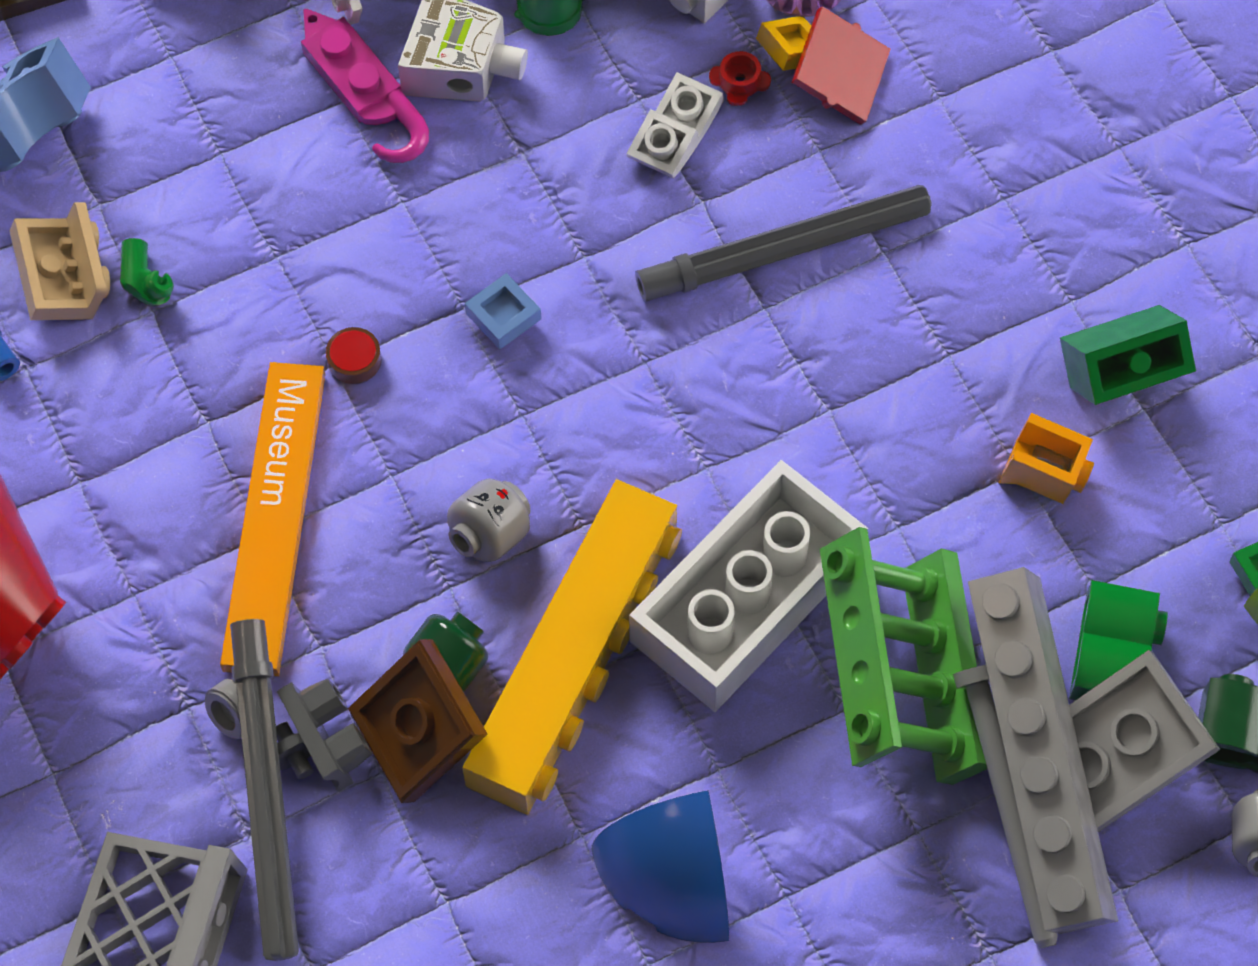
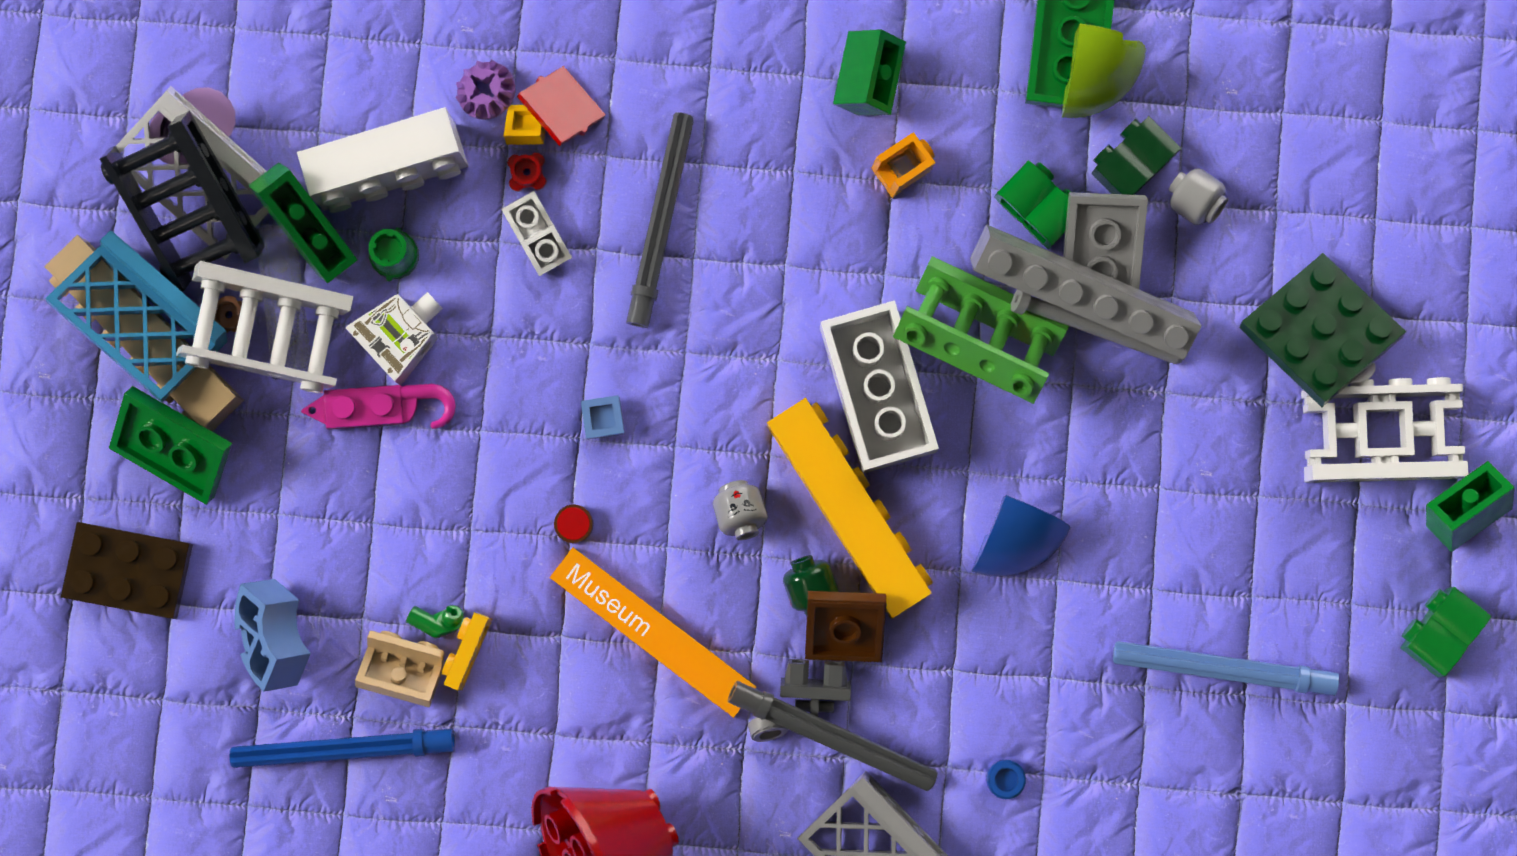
camera: 55 degrees left, 20 degrees up
none -> yellow plate [442,612,493,691]

